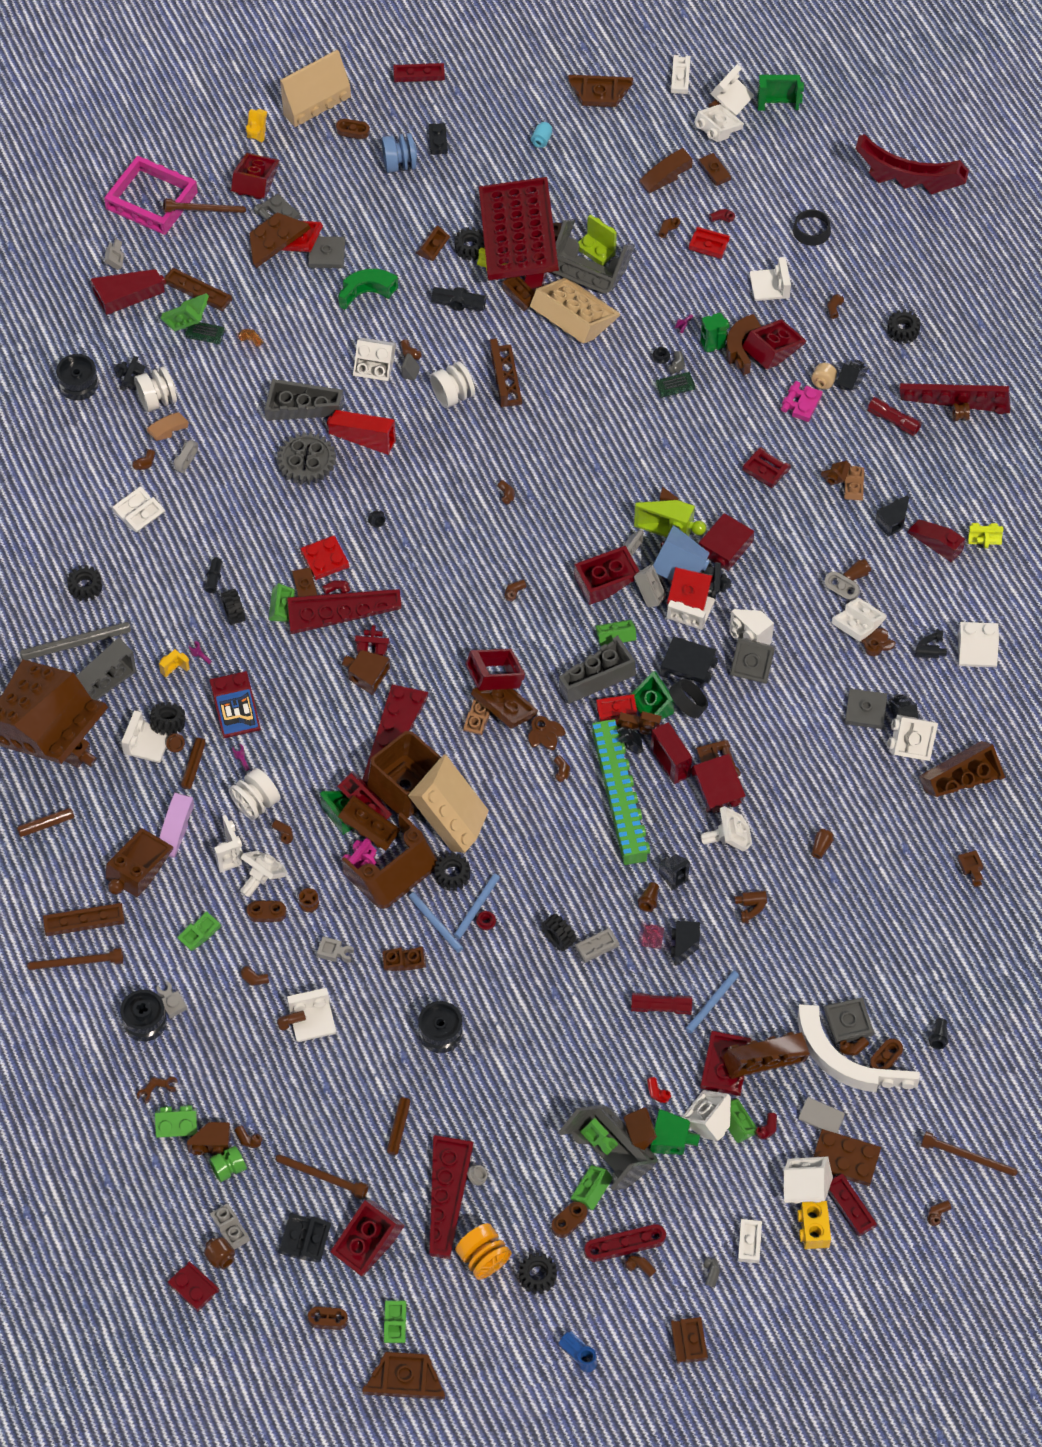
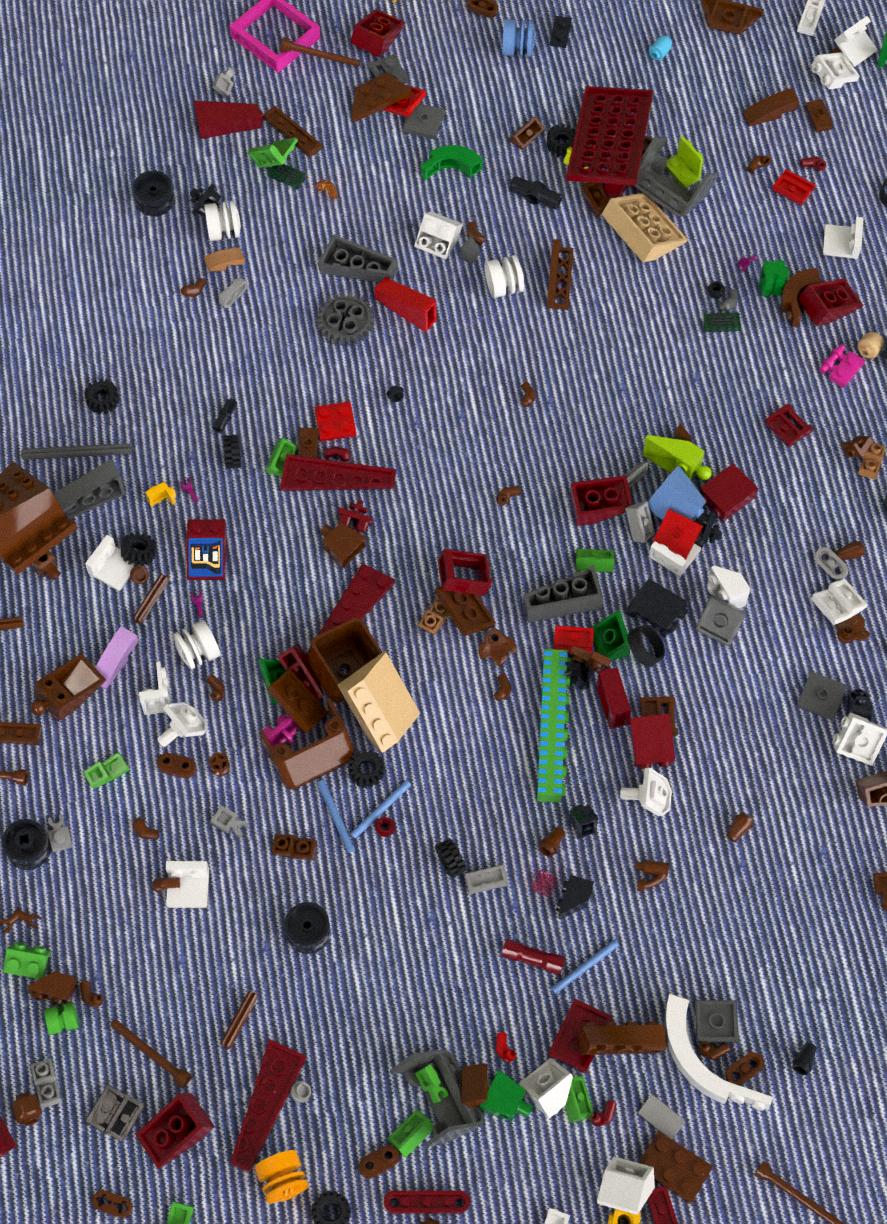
camera: 15 degrees right, 5 degrees up
white slope [112,486,165,533] -> none

